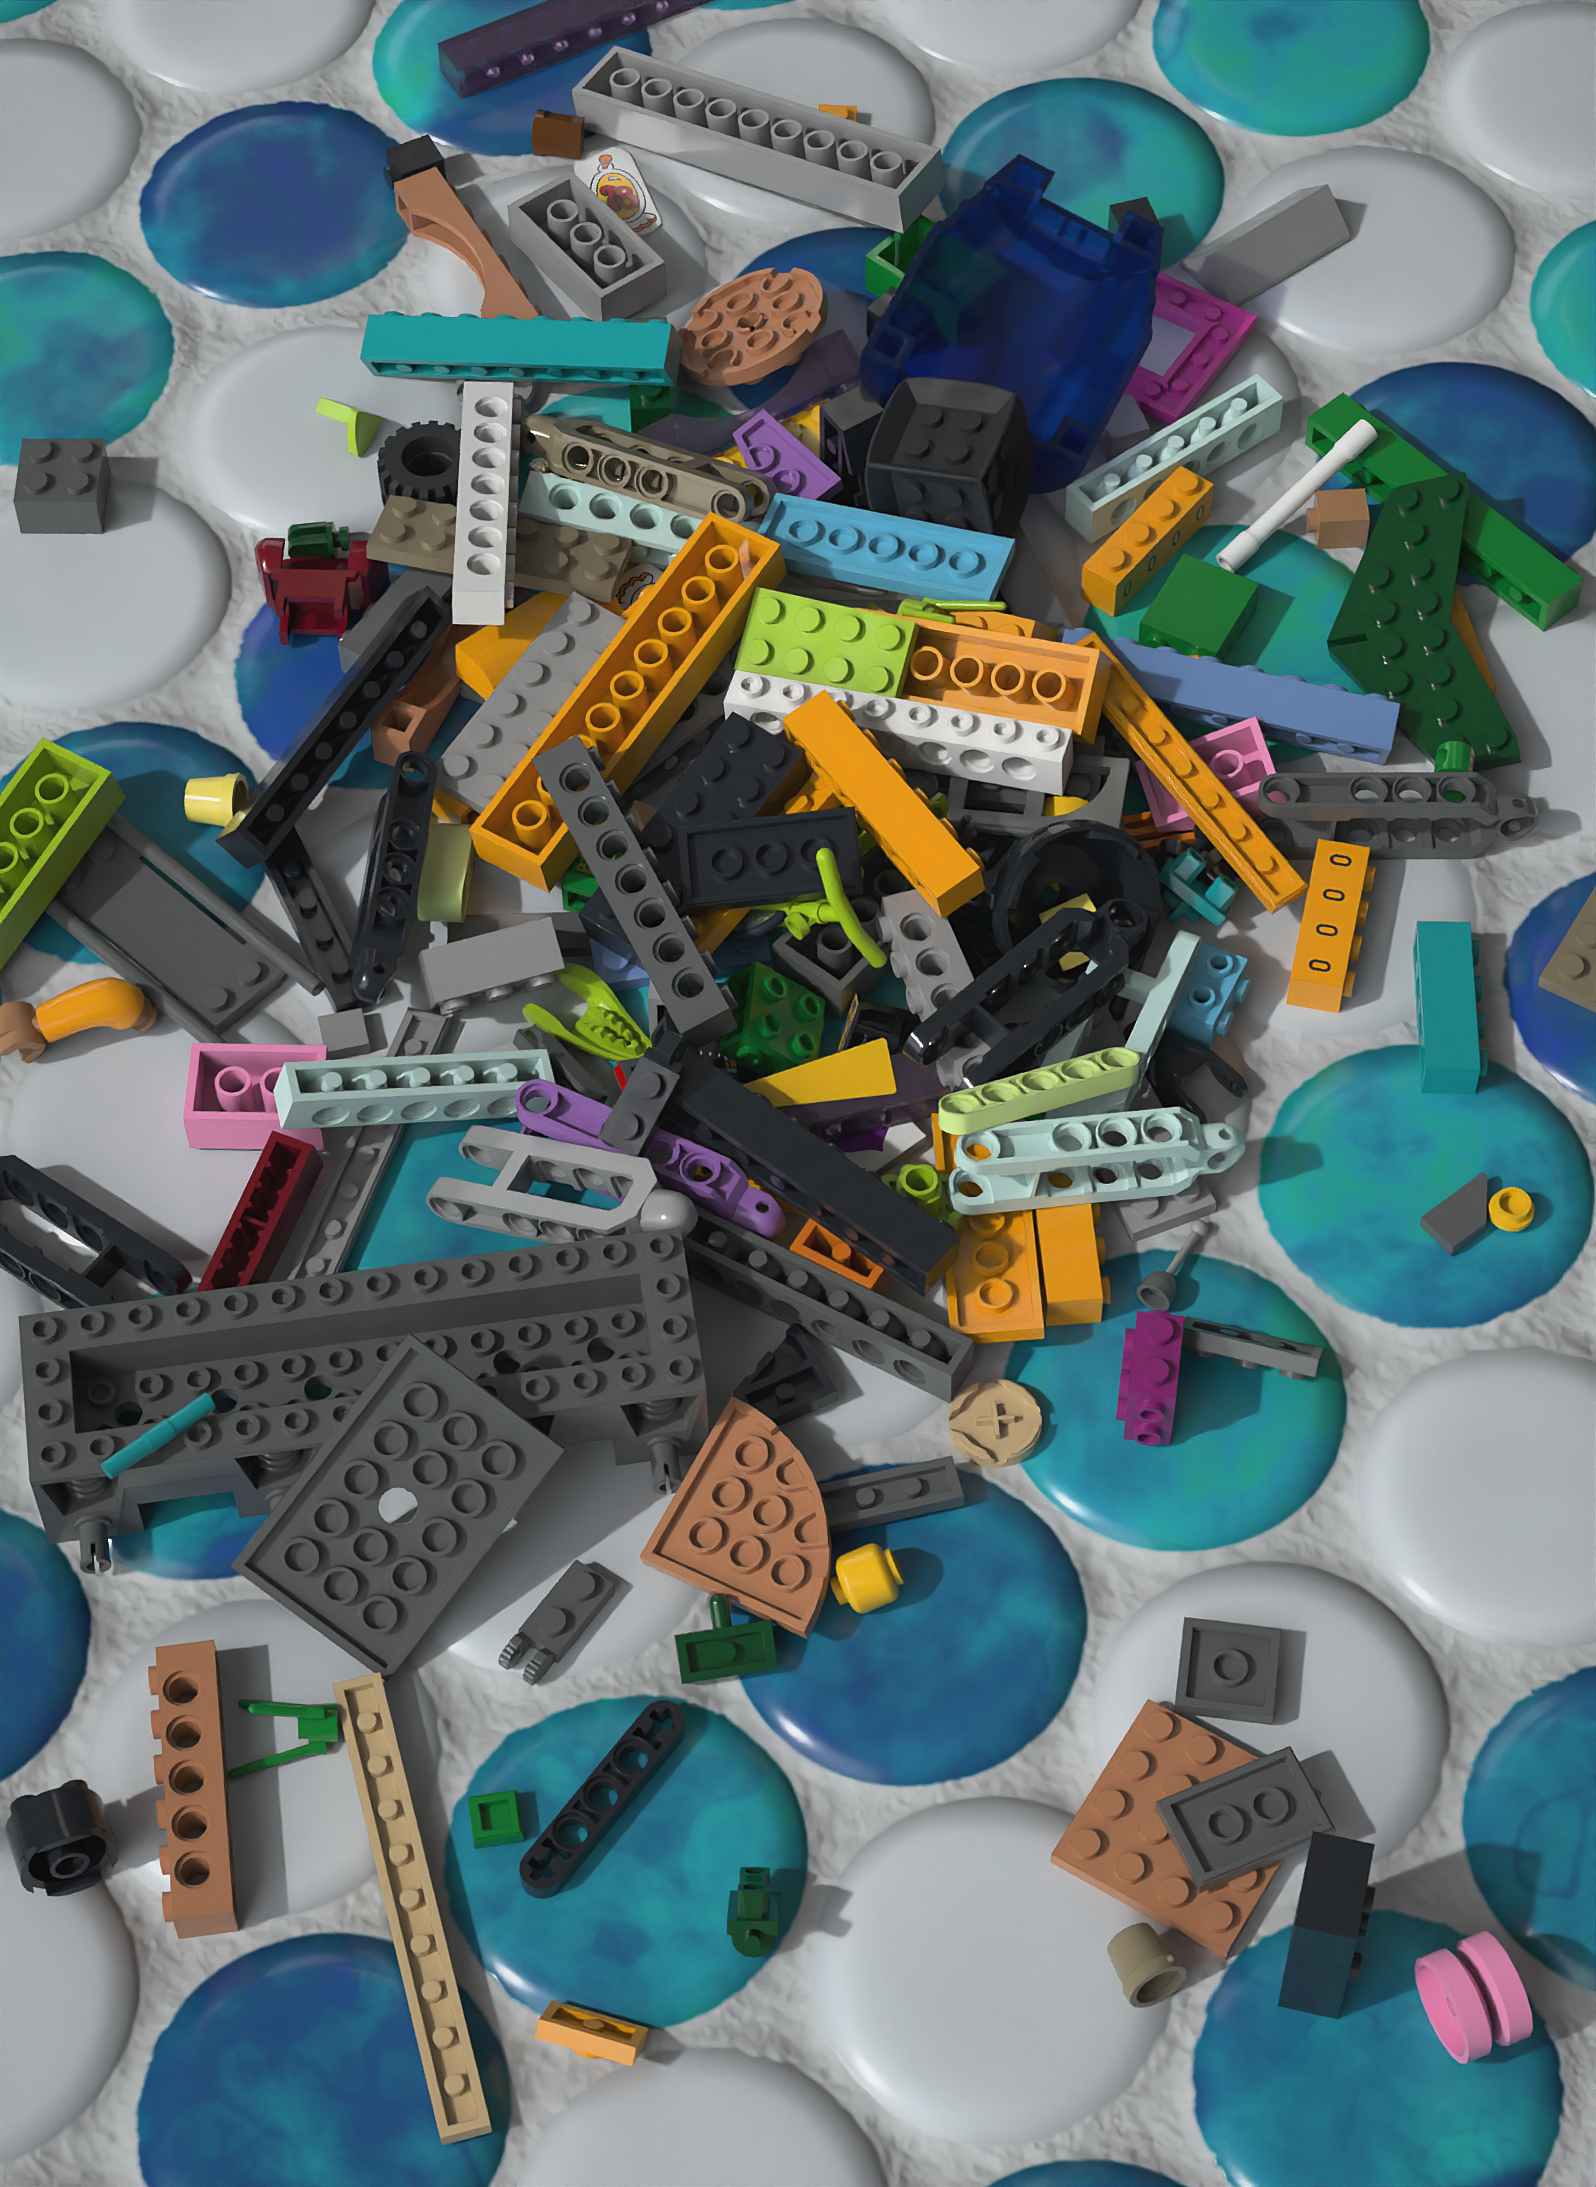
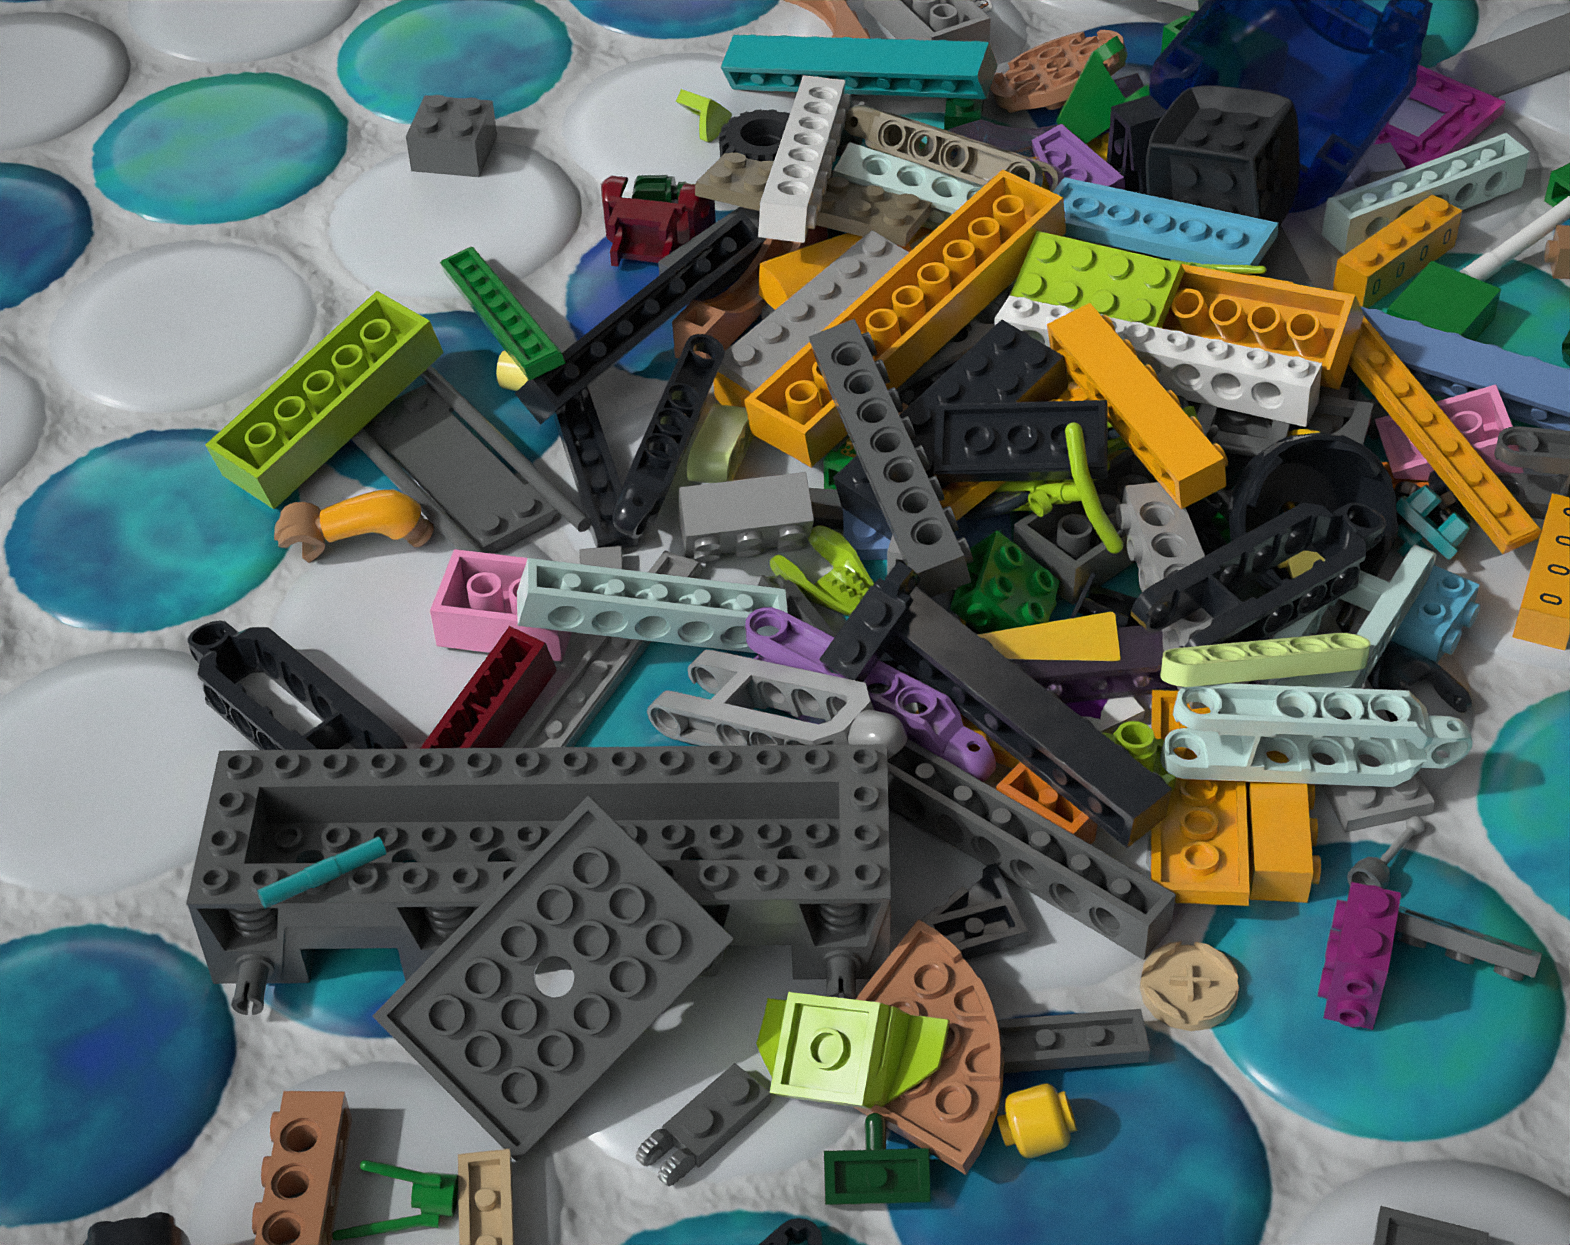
camera: 10 degrees right, 10 degrees down
none -> green tile [440,247,565,381]
none -> lime piece [756,992,950,1109]
none -> green flag [1056,35,1156,144]

